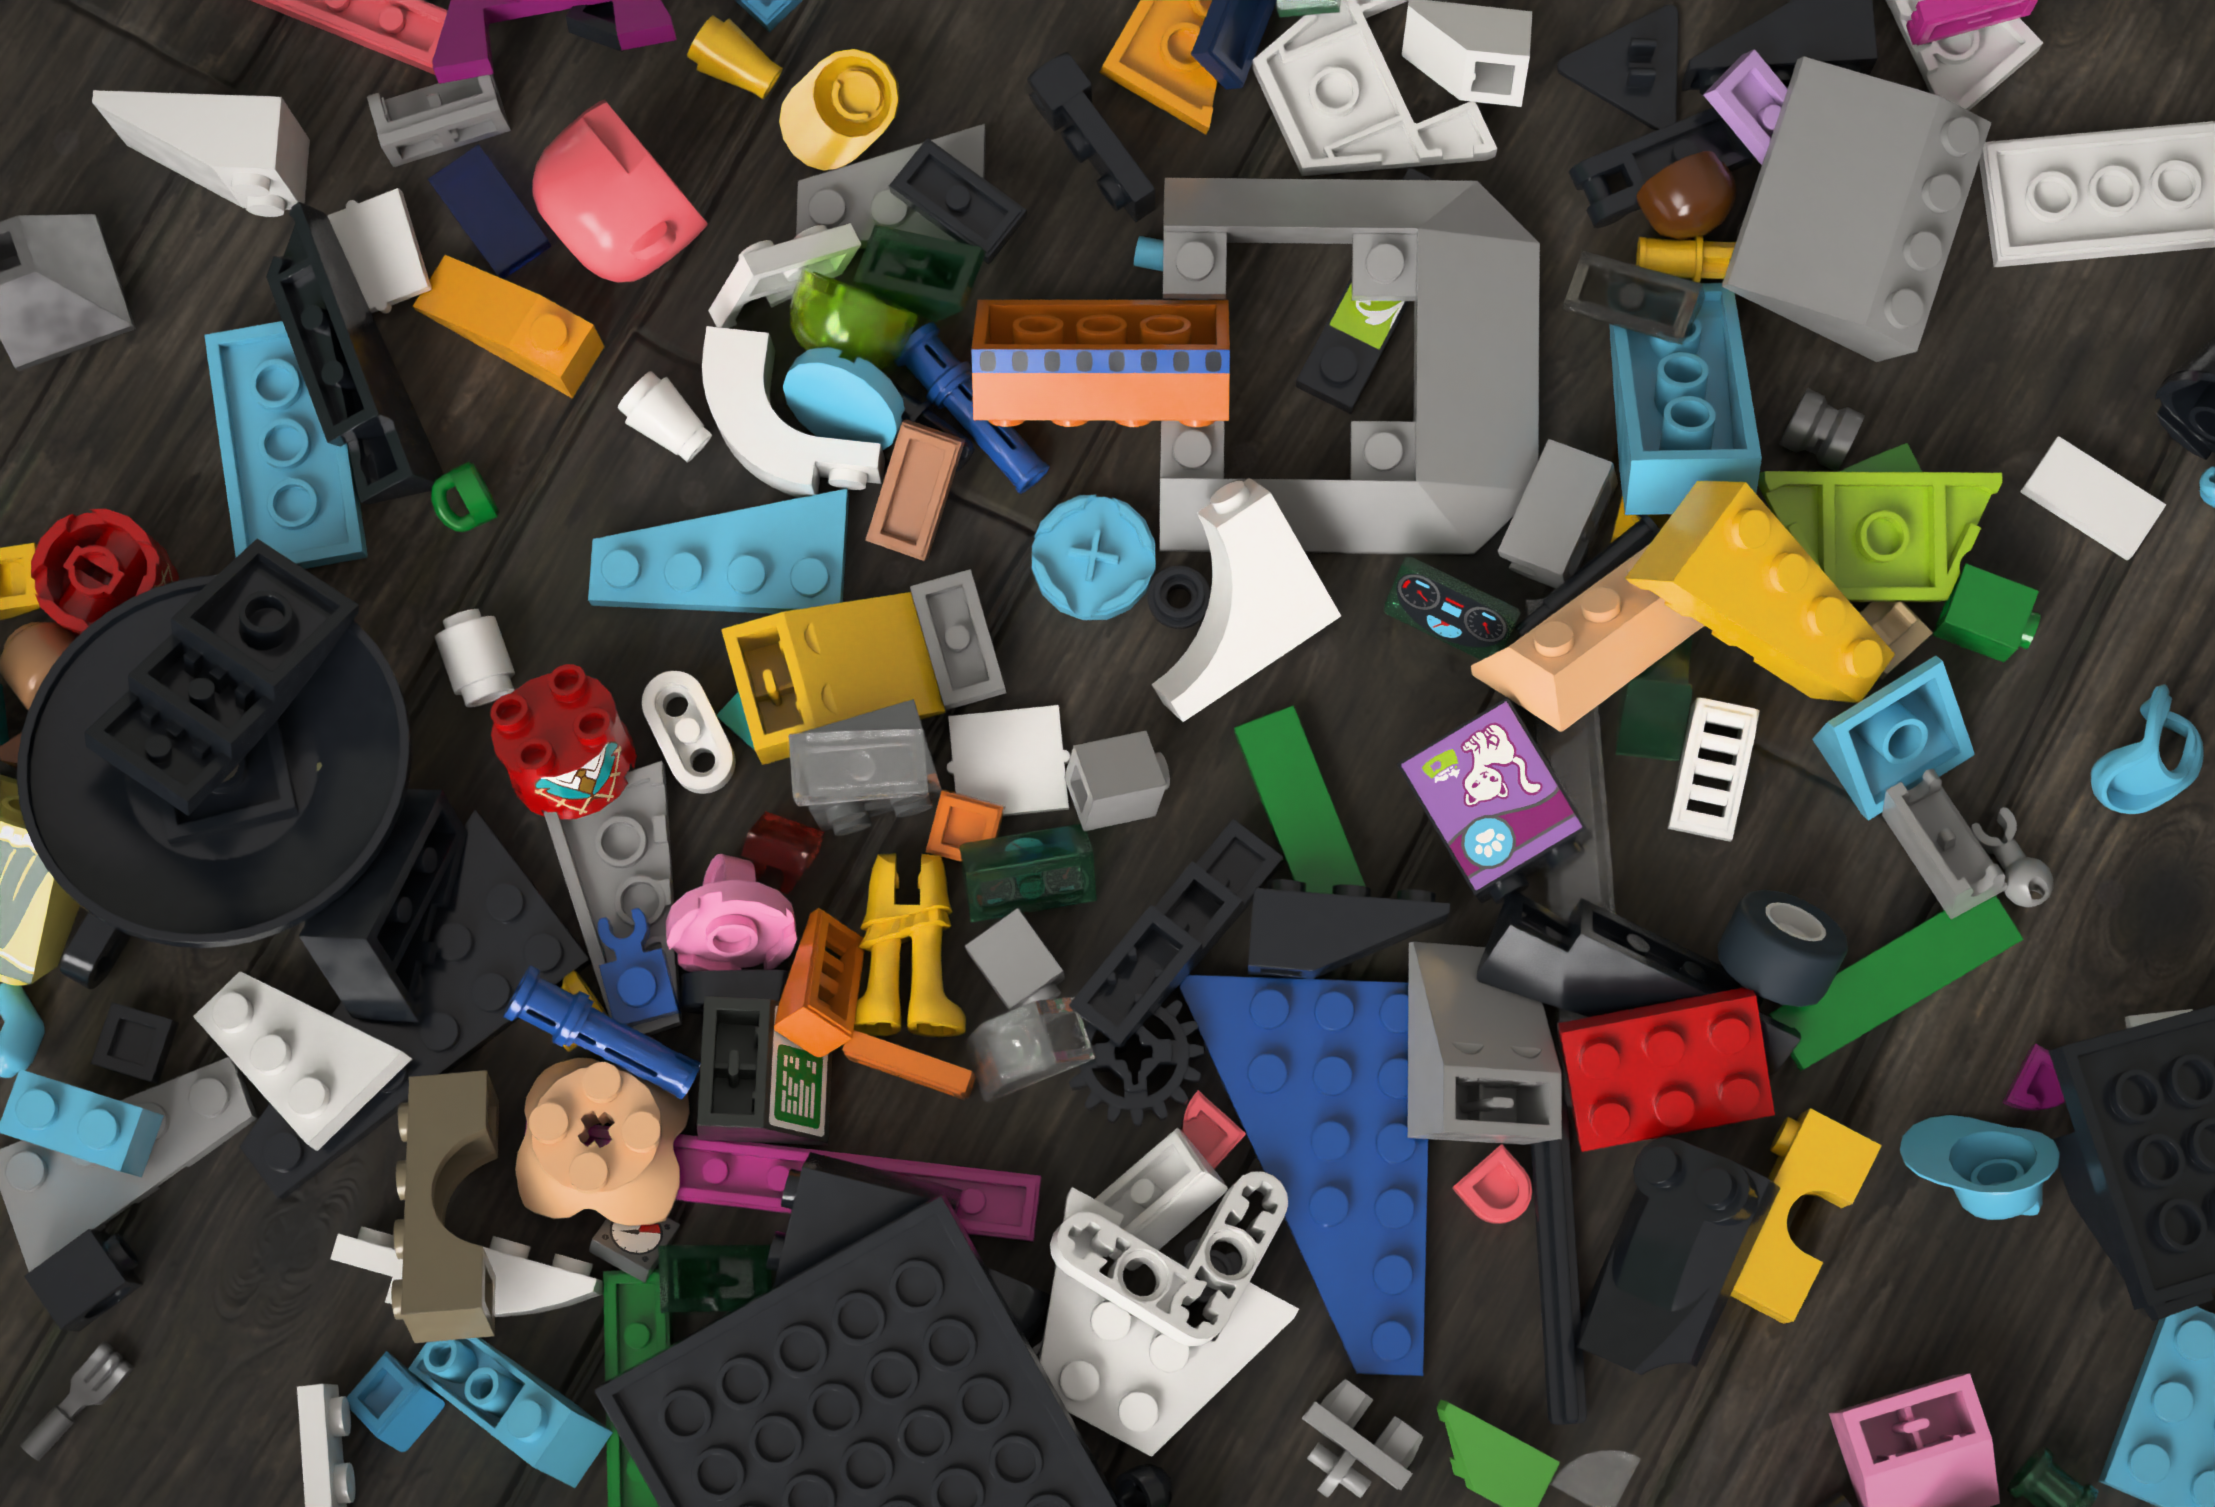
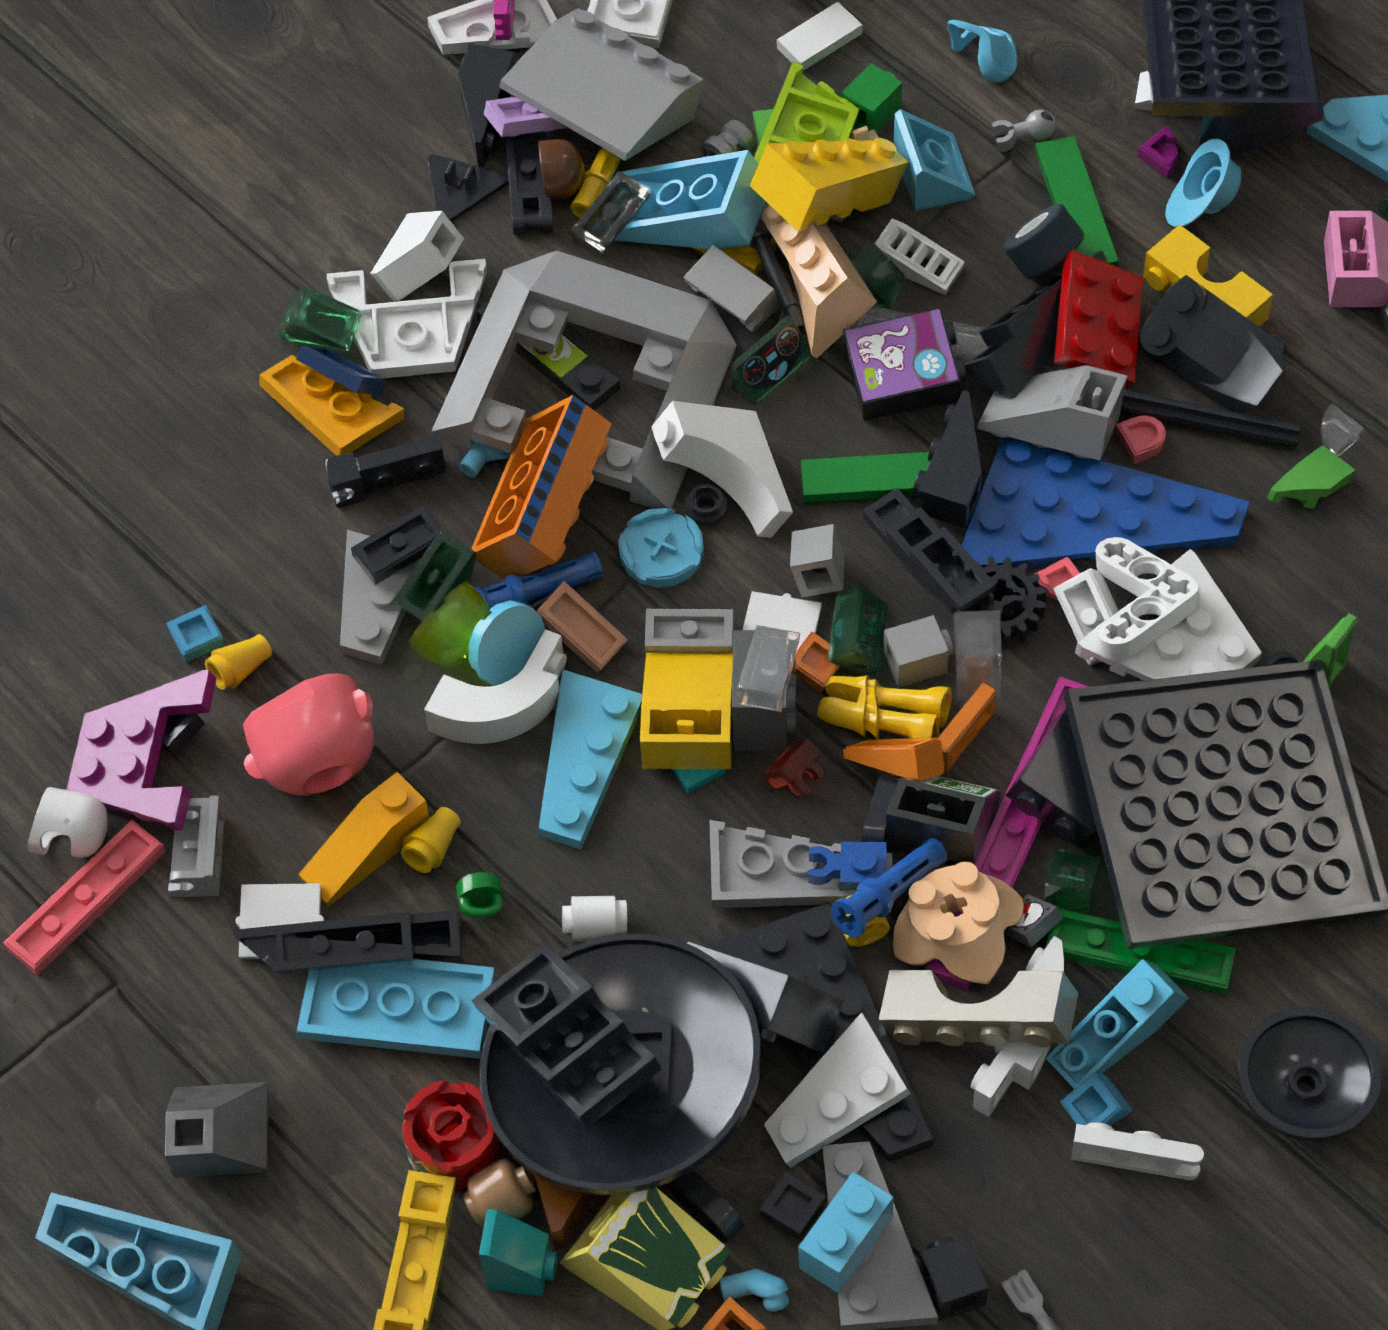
camera: 75 degrees left, 20 degrees down
white slope [92,90,310,217] -> none
clear blue tile [428,144,551,279] -> none
red brick [490,664,637,819] -> none
white cone [618,371,712,463] -> none
white plate [642,671,736,794] -> none
bright pink tile [666,854,797,972] -> none
white wing [708,223,862,328] -> none
yellow cap [779,49,899,171] -> none
light grey hips [1302,1379,1423,1498] -> none
light grey hinge [1882,769,2008,919] -> none
none -> yellow cone [401,807,461,873]

